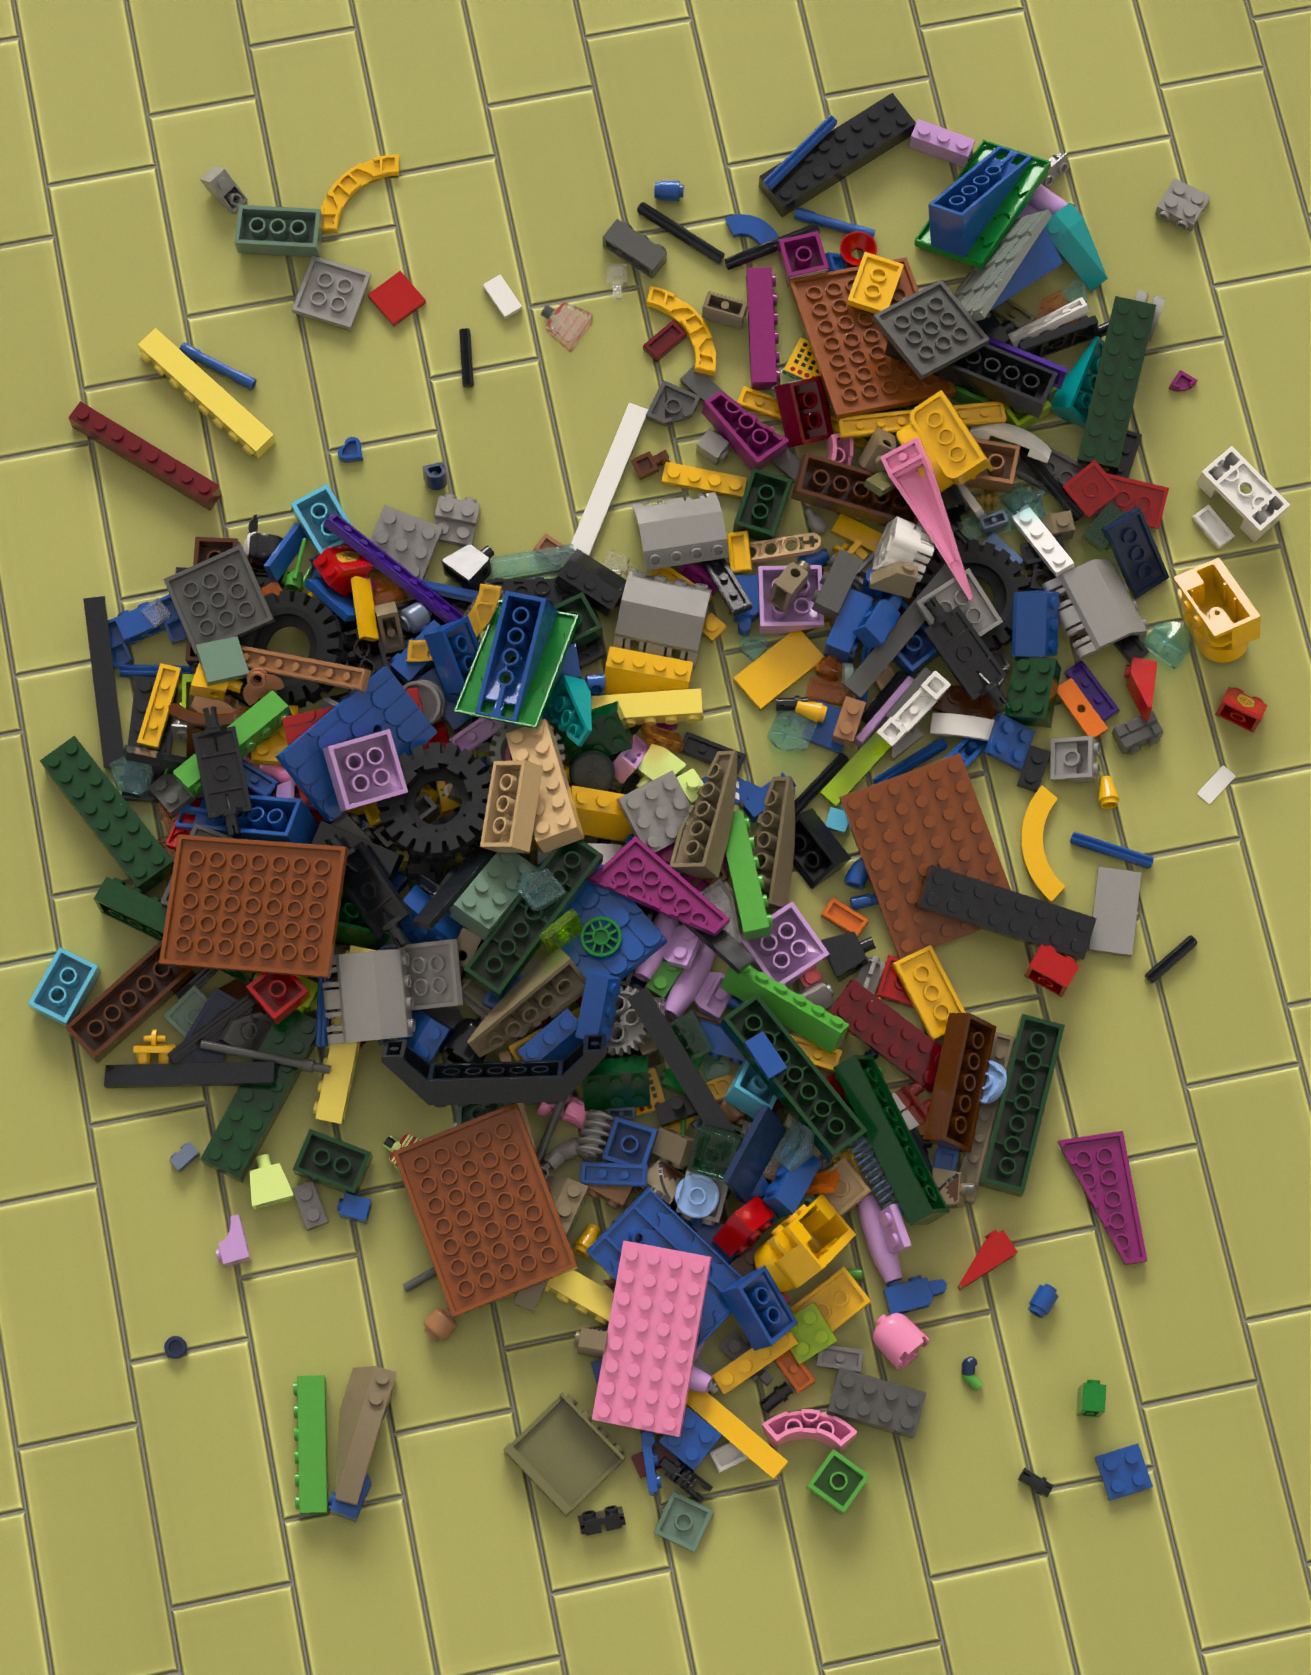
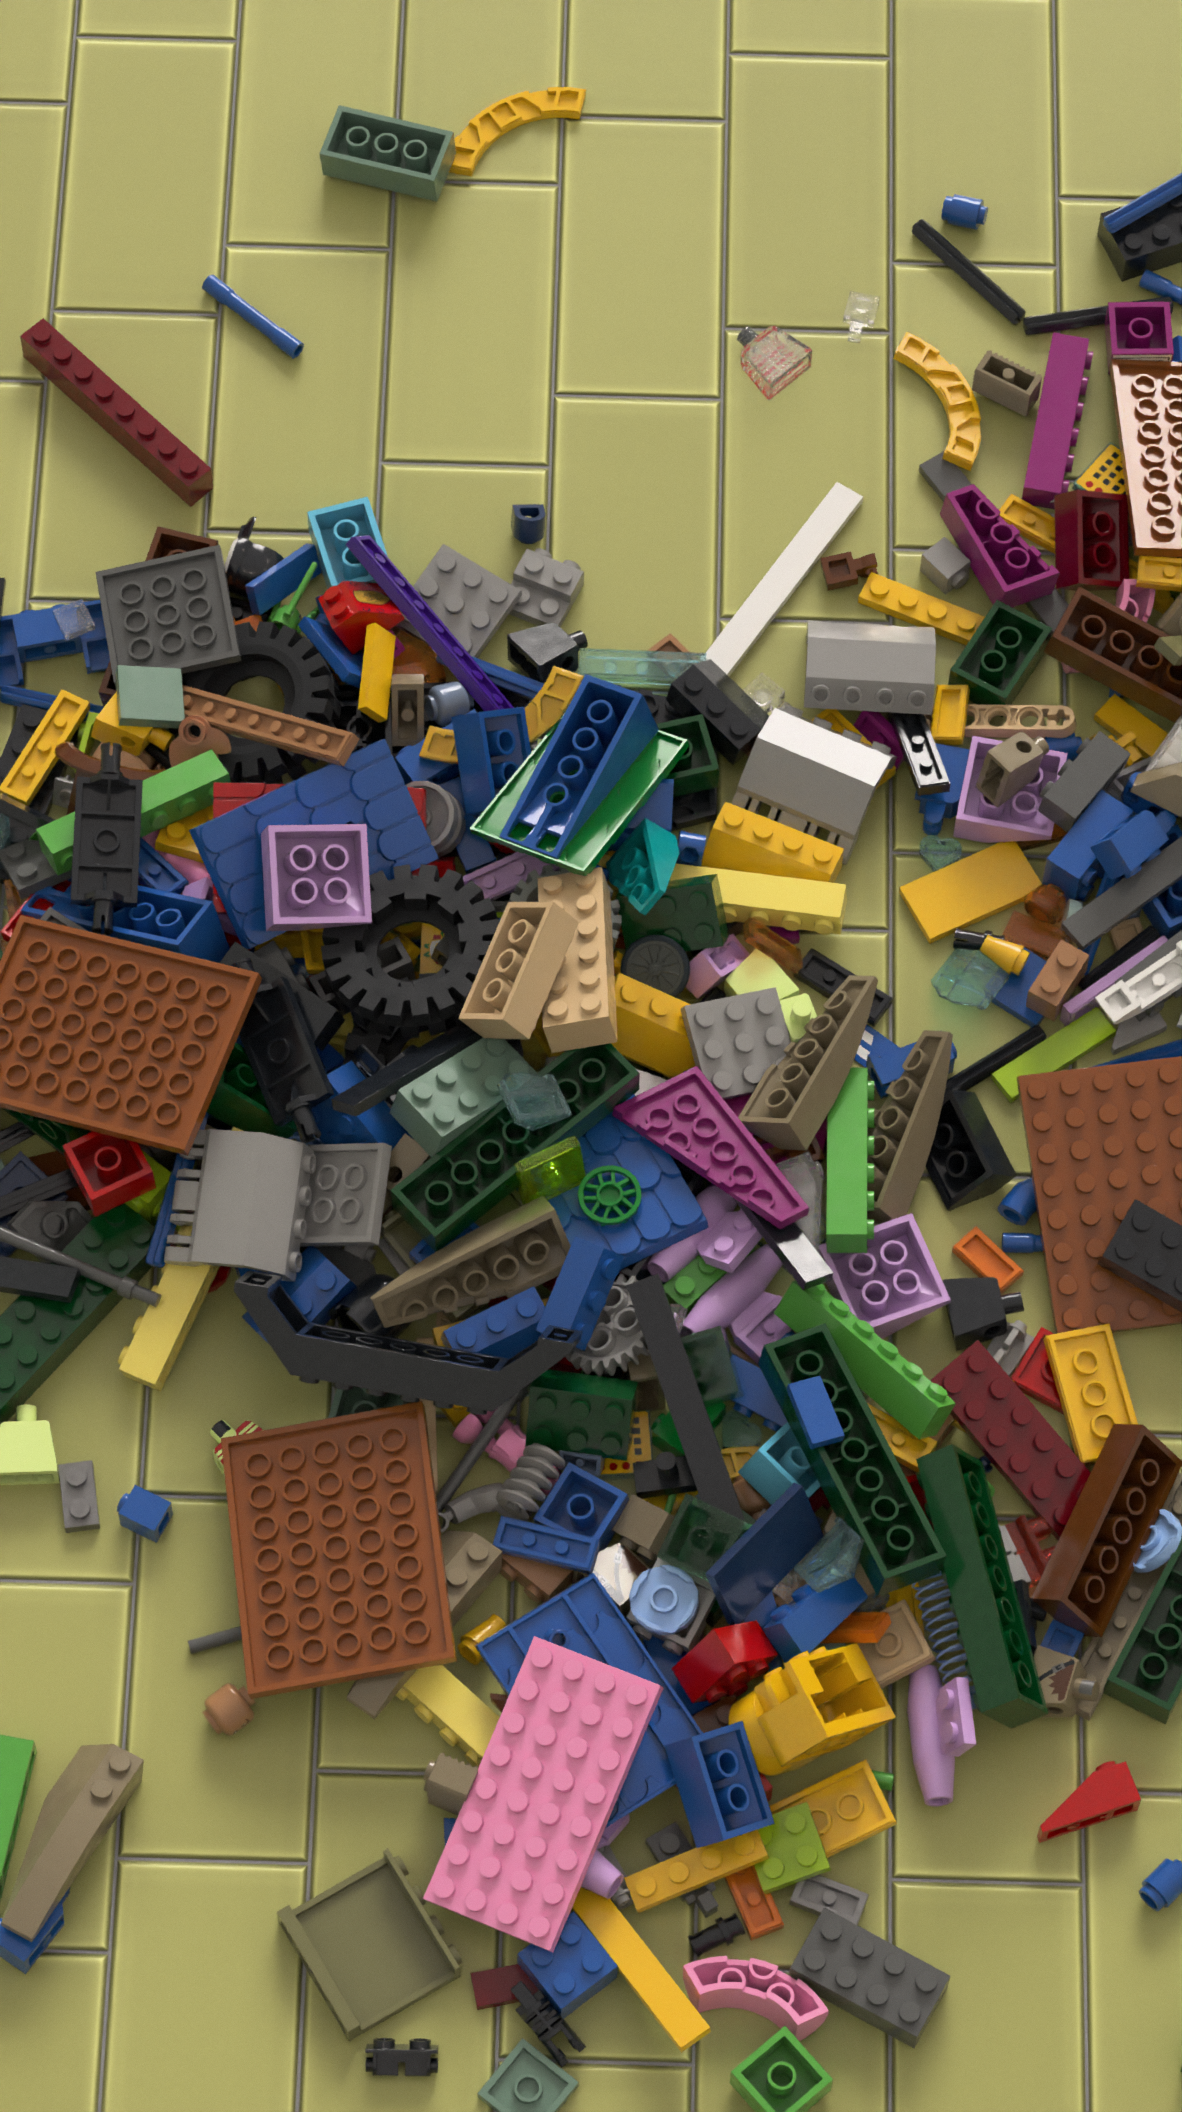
camera: 15 degrees right, 10 degrees down
light yellow brick [138,328,275,459] -> none
light grey slope [200,166,248,213] -> none
light grey plate [292,256,371,331] -> none
dark green brick [293,1129,373,1196] -> none
blue tile [338,437,363,463] -> none
red tile [368,271,426,327] -> none
black axle [459,328,474,388] -> none
white tile [483,274,522,319] -> none
dark grey brick [603,219,667,279] -> none
blue hinge [641,1430,662,1496] -> none
dark red tile [643,320,687,362] -> none
dark grey plate [646,380,701,426] -> none
yellow plate [702,612,727,643] -> none
white tile [709,1442,749,1474] -> none
blue tile [725,214,779,245] -> none
light grey brick [797,980,834,1009] -> none
coral plate [800,968,822,988] -> none
light grey cylinder [804,507,827,536] -> none
medium azure tile [825,807,848,834] -> none
bright pink cylinder [873,1313,930,1371] -> none
blue hinge [883,1275,947,1315] -> none
arm [961,1356,983,1391] -> none

